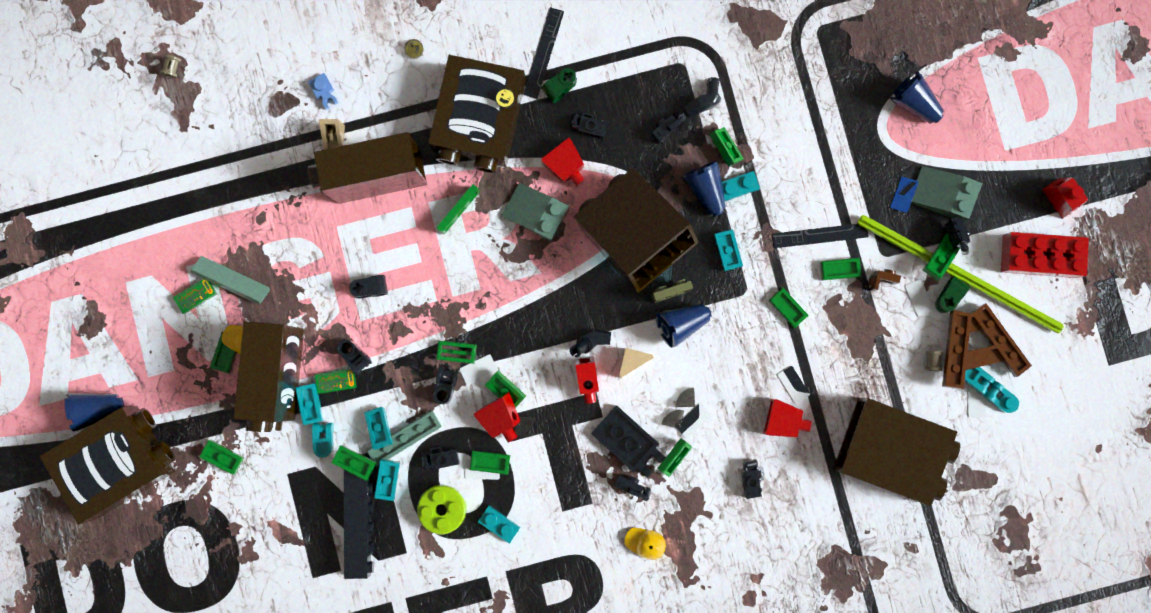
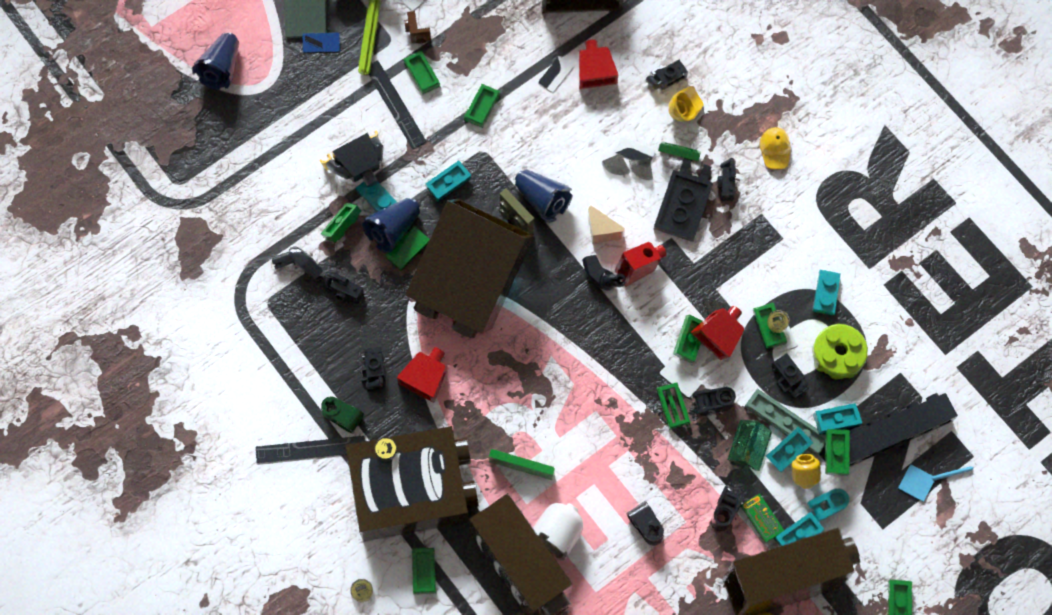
camera: 120 degrees left, 15 degrees down
sand green slope [502,183,569,243] -> none
none -> black torso [320,131,383,187]
none -> green tile [385,226,430,271]
none -> green tile [412,547,436,595]
none -> white cylinder [533,503,584,561]
none -> yellow cap [668,86,704,122]
none -> clear green panel [727,420,772,471]
none -> clear smoke tile [767,310,790,333]
none -> yellow head [791,454,821,489]
none -> medium azure piece [898,464,974,502]

